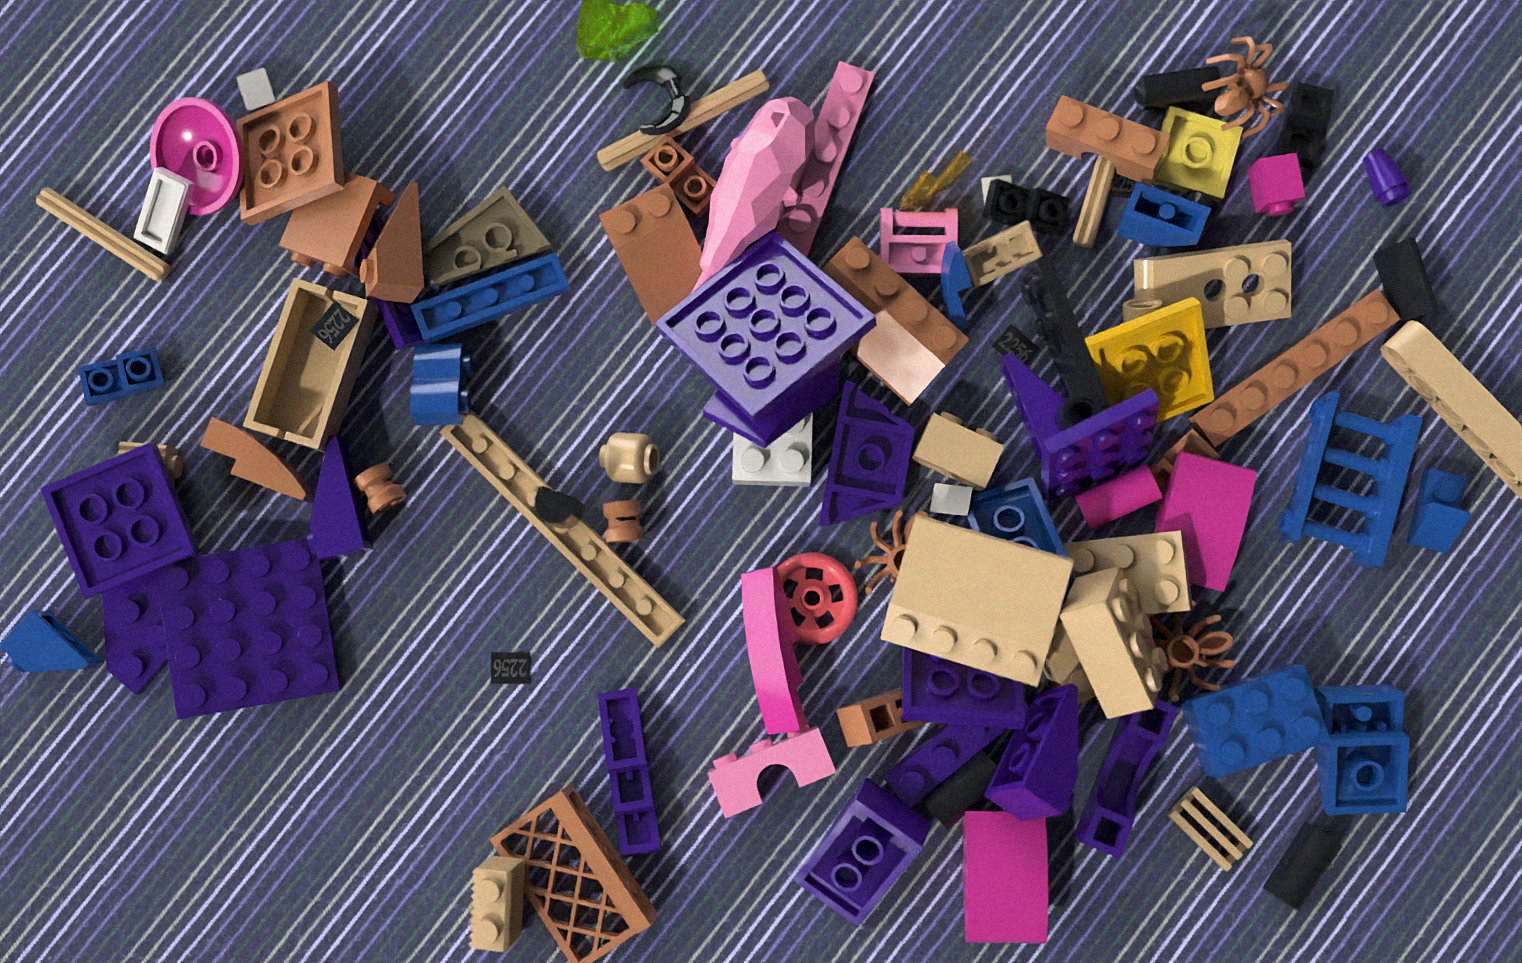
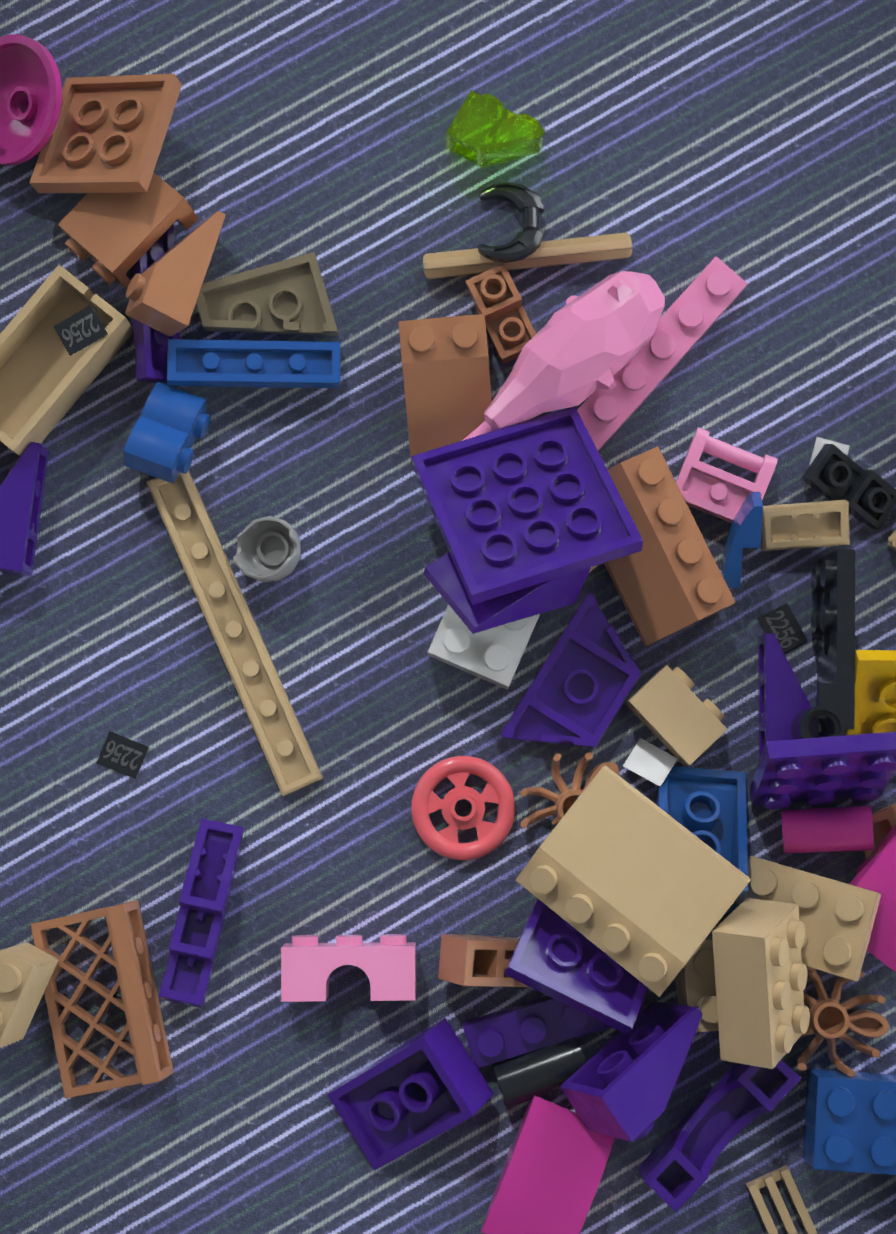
camera: 25 degrees right, 0 degrees up
white sticker [237,68,275,111] -> none
nougat wheel [352,462,407,516] -> none
black brick [534,486,586,529] -> none
tan head [599,432,660,484] -> none
nougat wheel [603,500,644,543] -> none
slope [741,566,808,735] -> none
clear yellow slope [898,150,973,212] -> none
none -> light grey hair [233,516,301,583]

